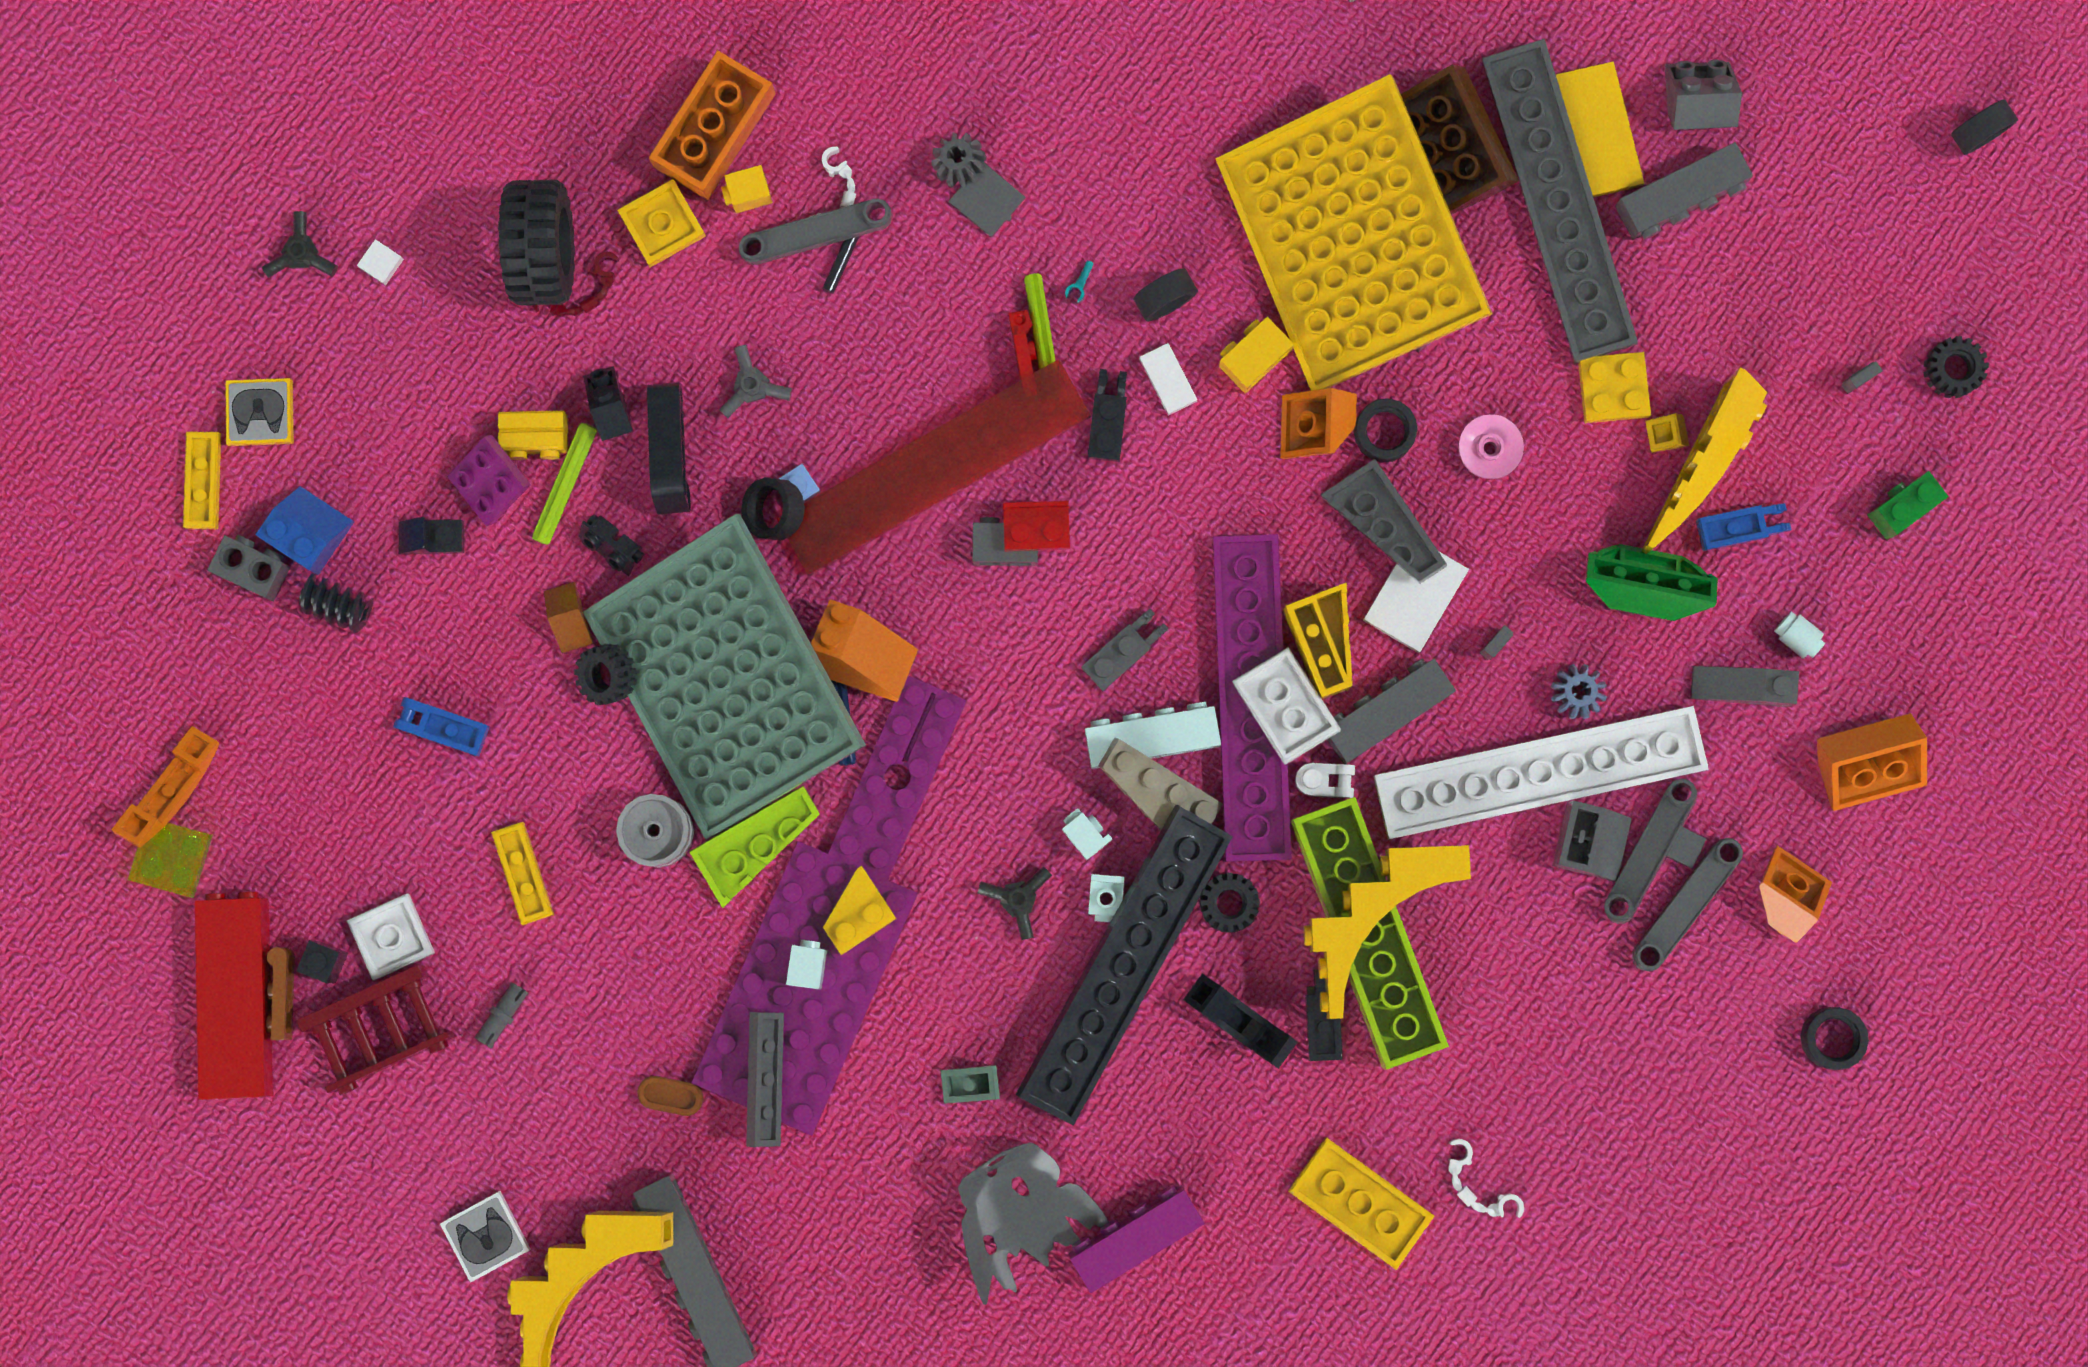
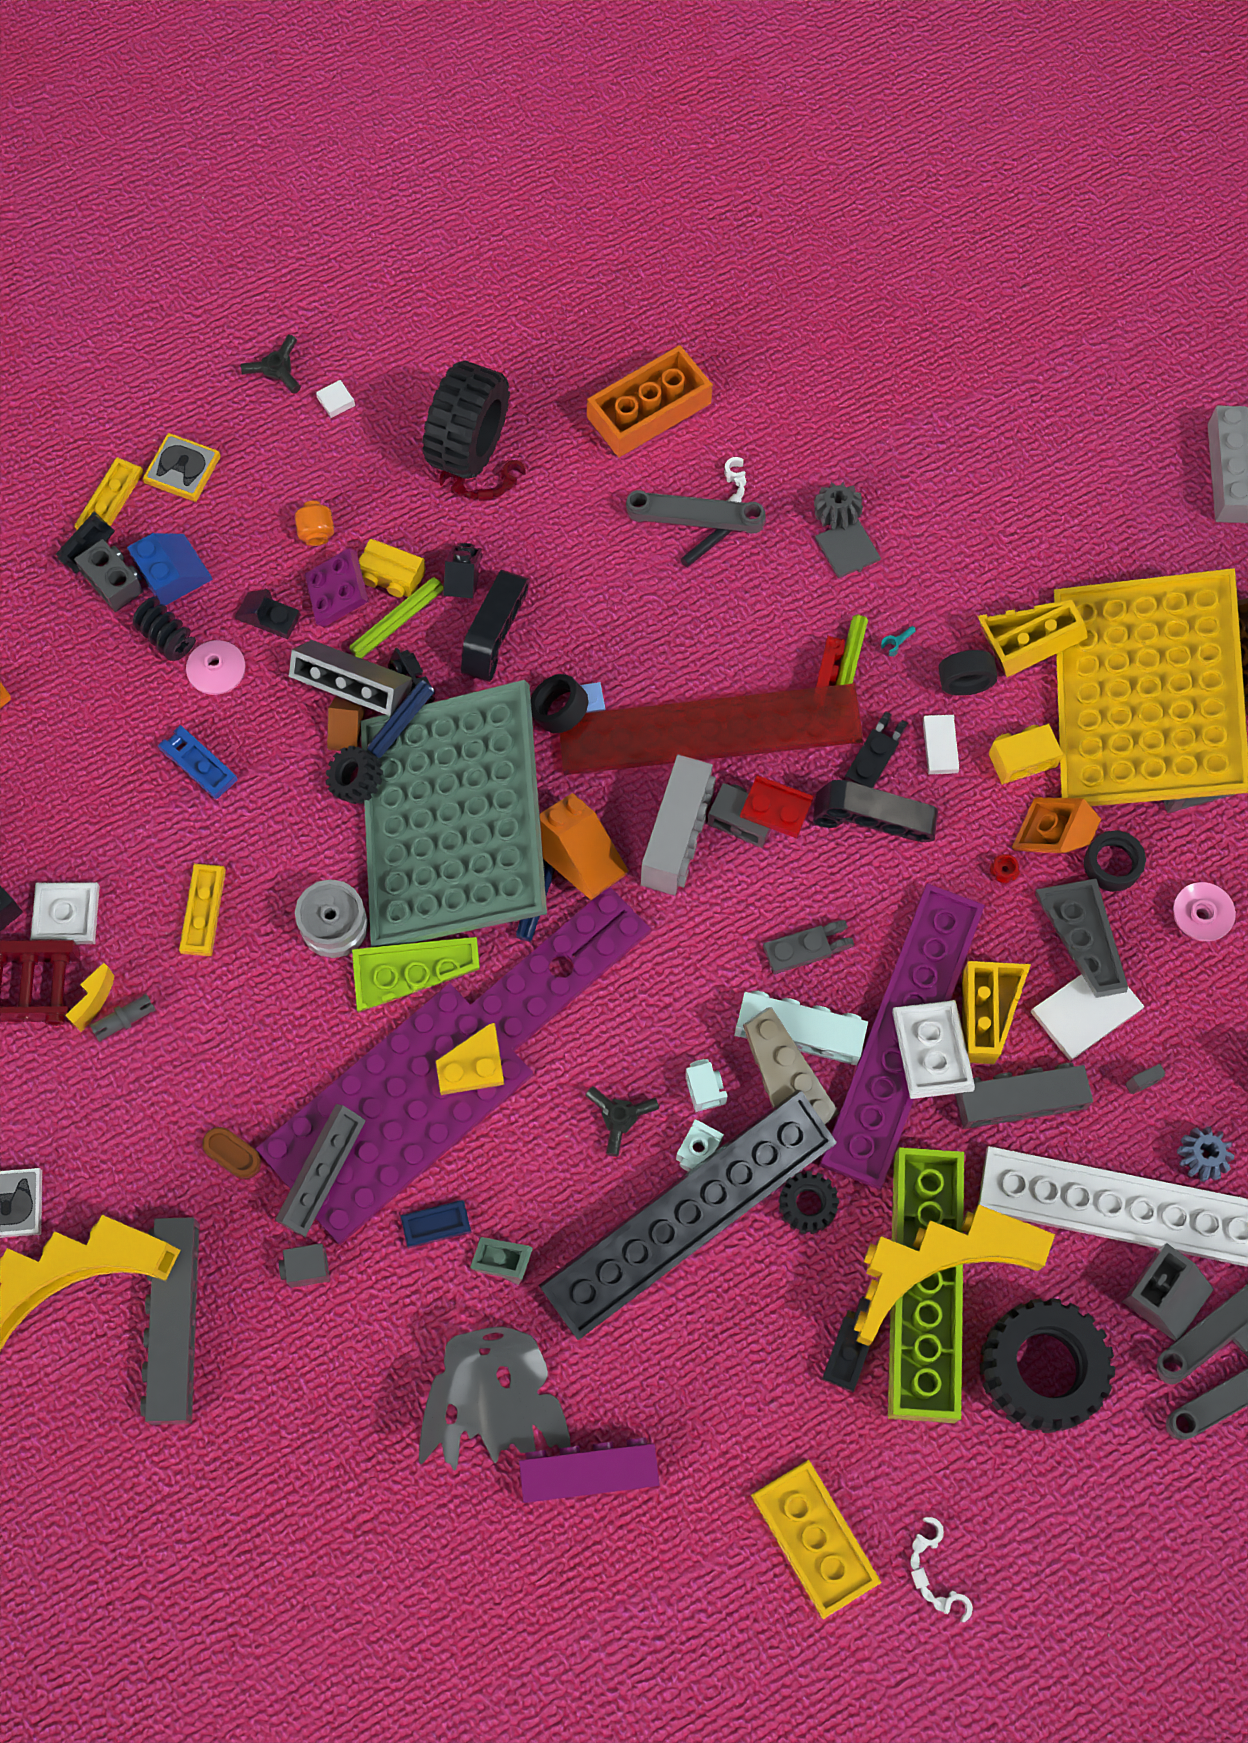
camera: 20 degrees right, 15 degrees down
yellow plate [617,179,706,268] -> none
dark grey piece [719,345,792,418] -> none
yellow brick [721,165,773,213] -> none
light aqua brick [786,940,827,989] -> none
black arch [1183,973,1298,1069] -> none
white plate [1295,763,1355,798] -> none
none -> black hinge [56,511,115,574]
none -> yellow slope [65,963,115,1032]
none -> bright pink dish [186,640,246,695]
none -> dark grey brick [279,1243,330,1288]
none -> dark grey brick [289,640,413,716]
none -> orange head [295,501,334,546]
none -> dark blue axle [367,680,434,758]
none -> dark blue tile [400,1200,472,1249]
none -> light grey brick [641,755,716,896]
none -> black beam [812,780,938,842]
none -> yellow wedge [978,599,1088,677]
none -> black tyre [979,1298,1115,1433]
none -> red plate [990,854,1020,883]

